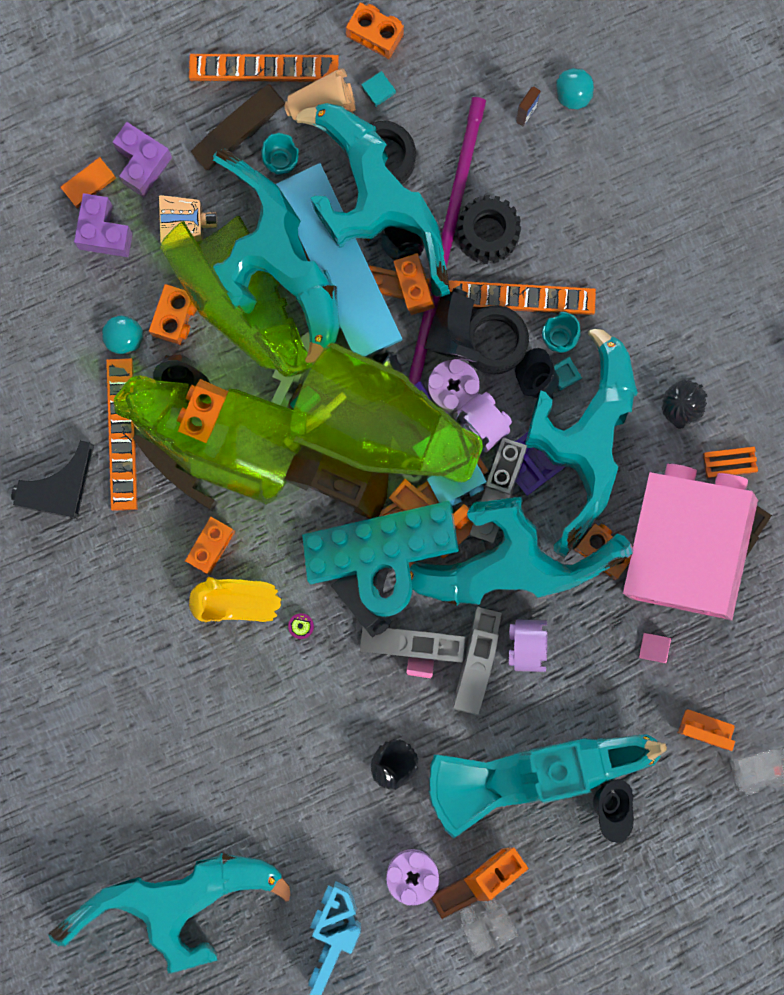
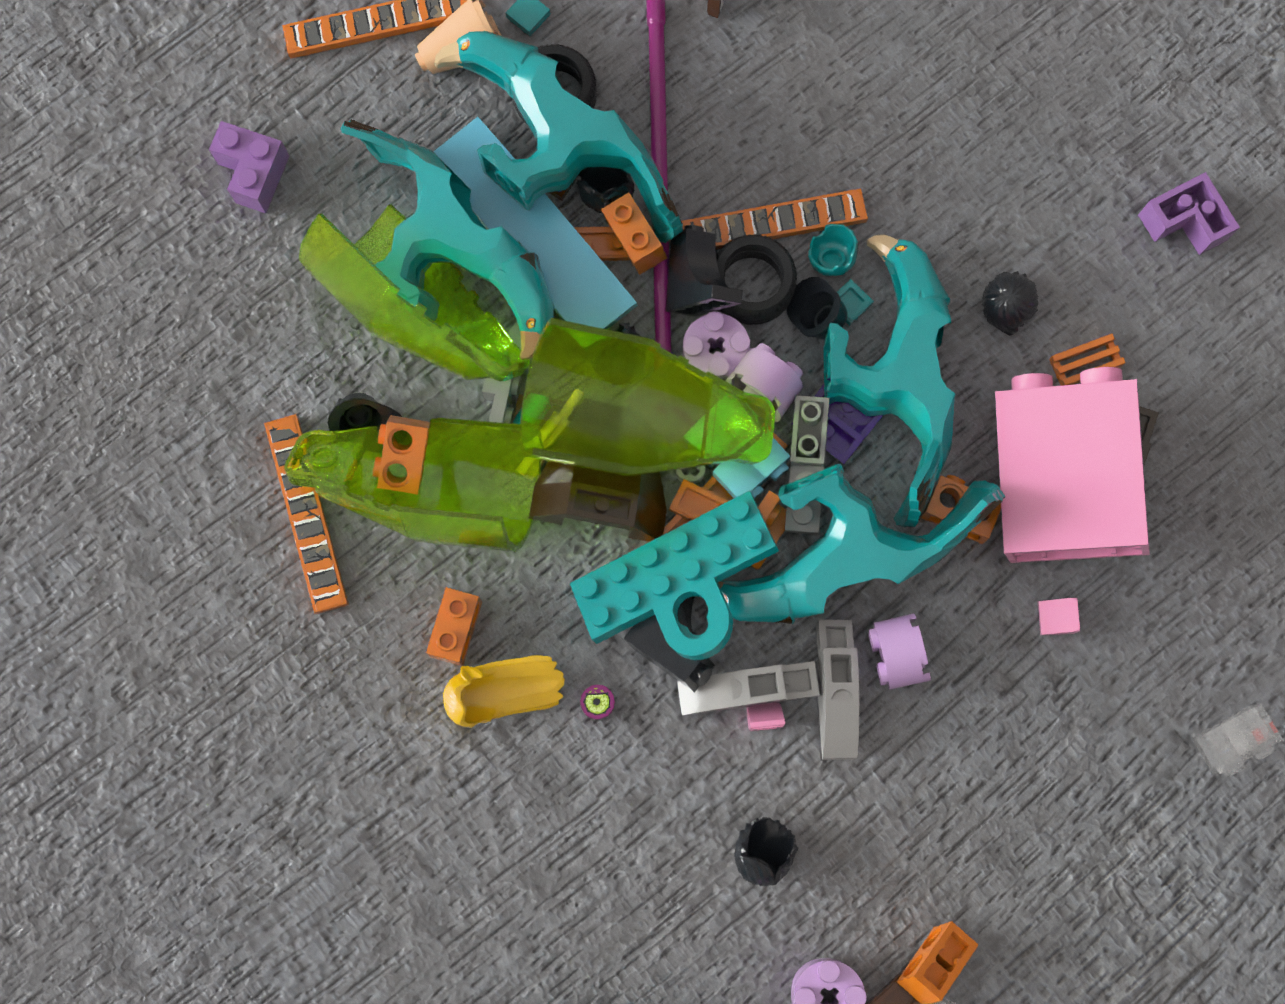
camera: 15 degrees left, 5 degrees down
black arch [11,440,94,520] -> none
orange tile [60,157,116,208] -> none
medium lavender brick [74,193,133,257] -> none
teal hair [102,316,143,354] -> none
dark brown slope [133,434,217,511] -> none
orange brick [149,284,198,345] -> none
light nougat torso [159,195,217,249] -> none
dark brown slope [190,84,285,171] -> none
teal hair [261,133,299,175] -> none
teal animal [428,734,667,838] -> none
black tyre [457,195,521,264] -> none
black piece [593,779,634,843] -> none
orange bracket [678,709,735,751] -> none

